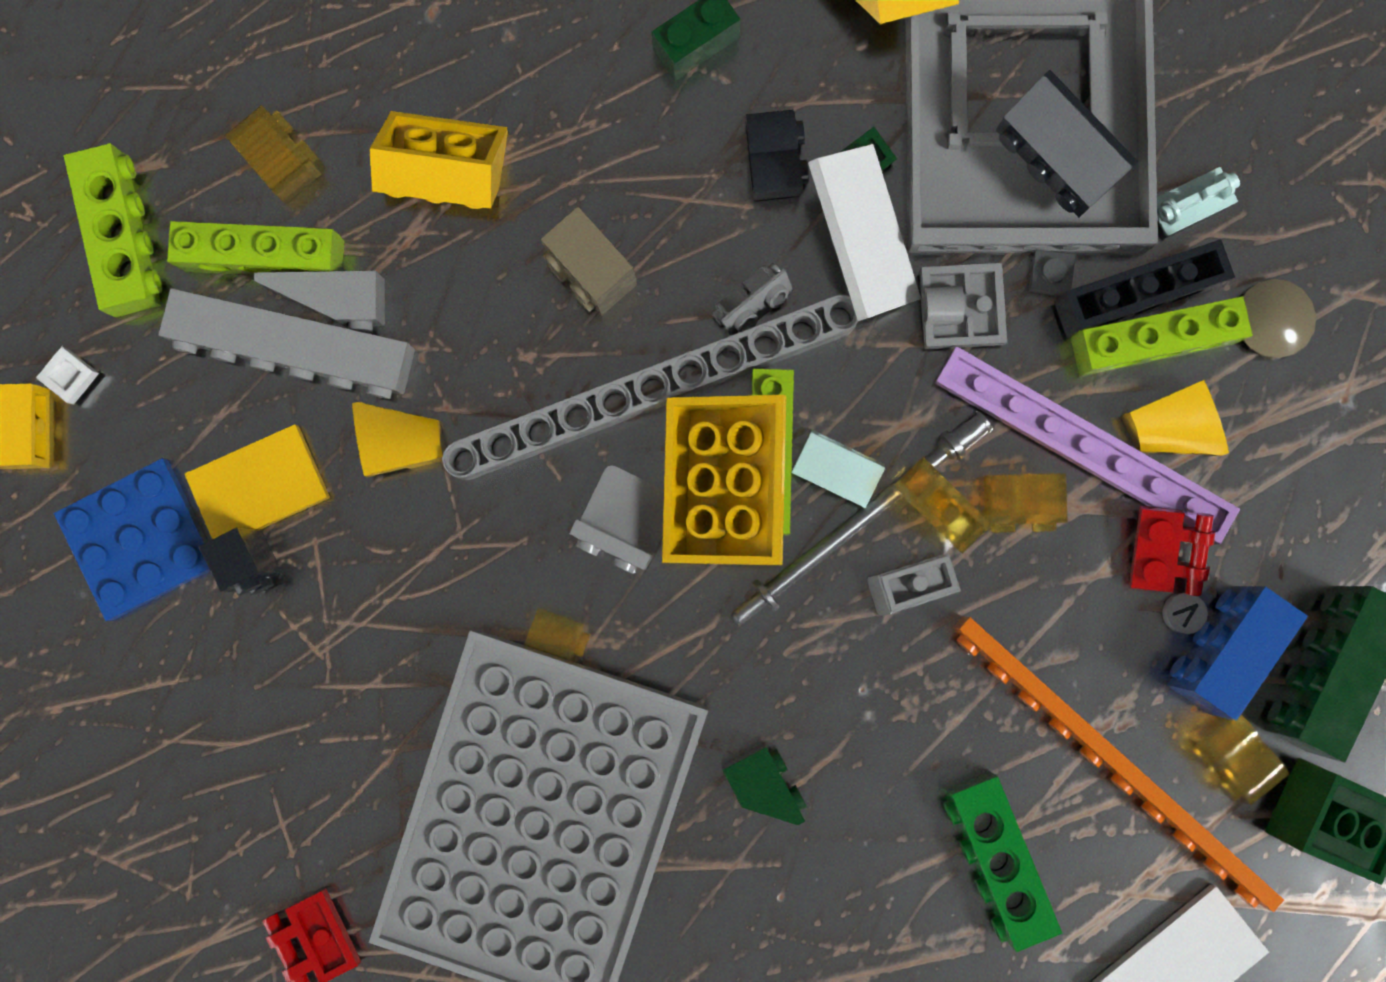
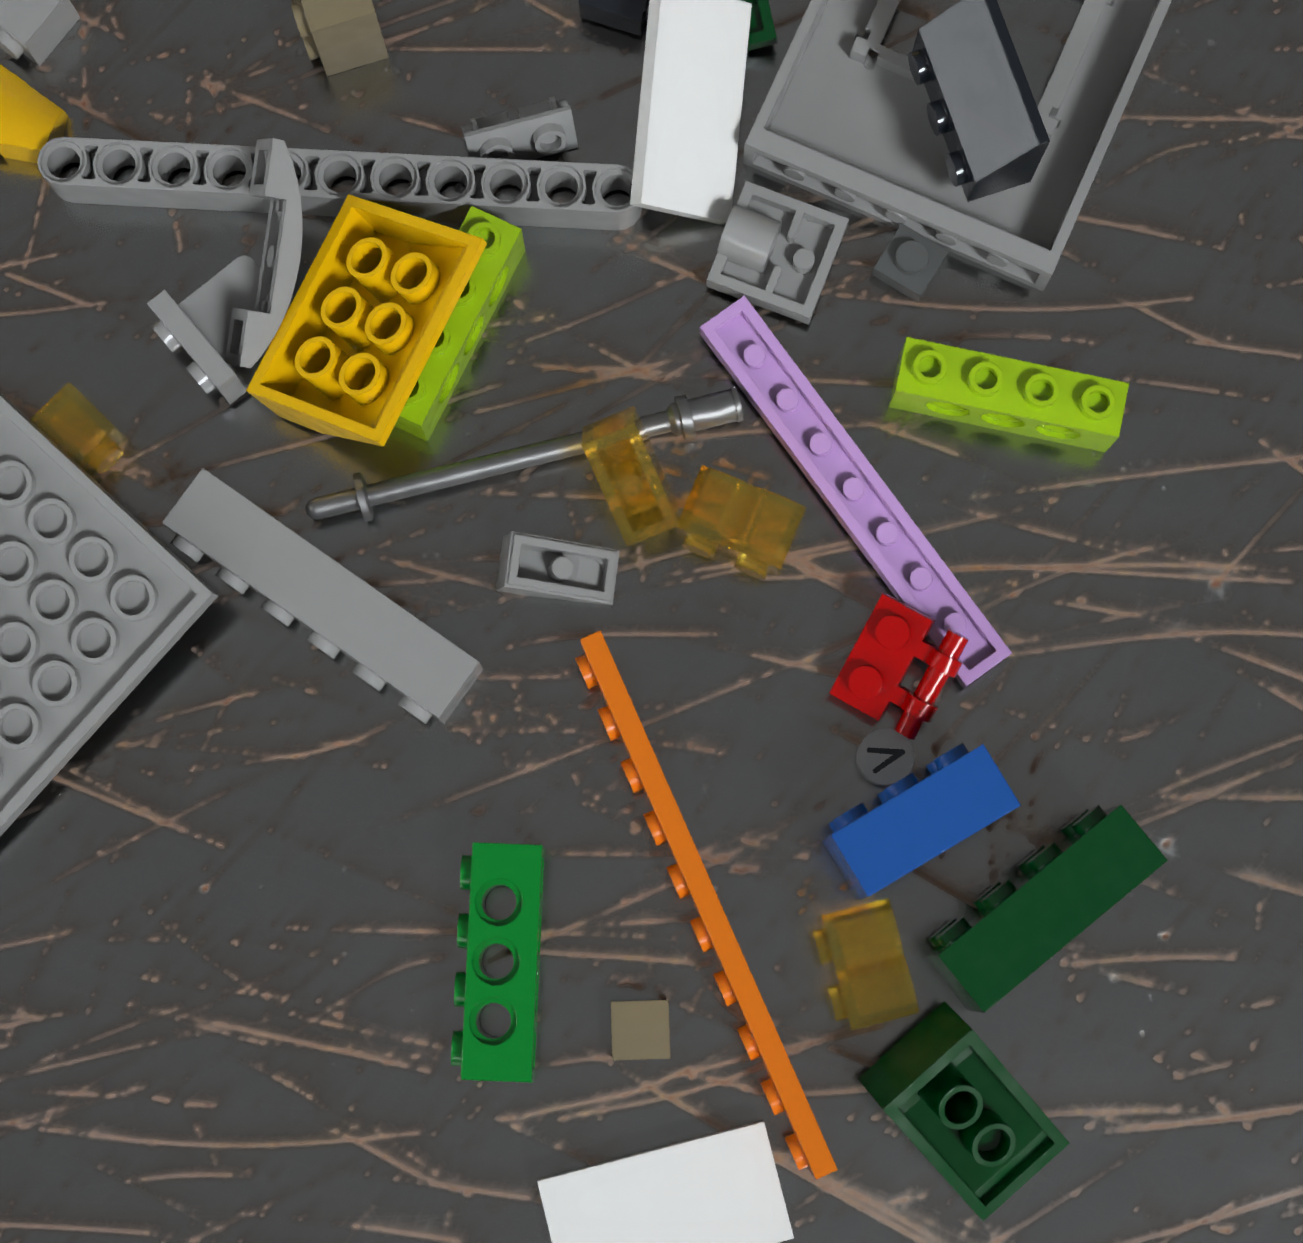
camera: 20 degrees right, 5 degrees down
dark green slope [722,742,807,825] -> none
light aqua hinge [792,429,885,508] -> none
black brick [1054,239,1235,338] -> none
yellow slope [1121,380,1229,456] -> none
light aqua hinge [1157,167,1240,237] -> none
dark tan dish [1243,279,1316,360] -> none
none -> light grey brick [162,468,484,724]
none -> light grey slope [225,138,303,368]
none -> dark tan tile [611,999,670,1061]

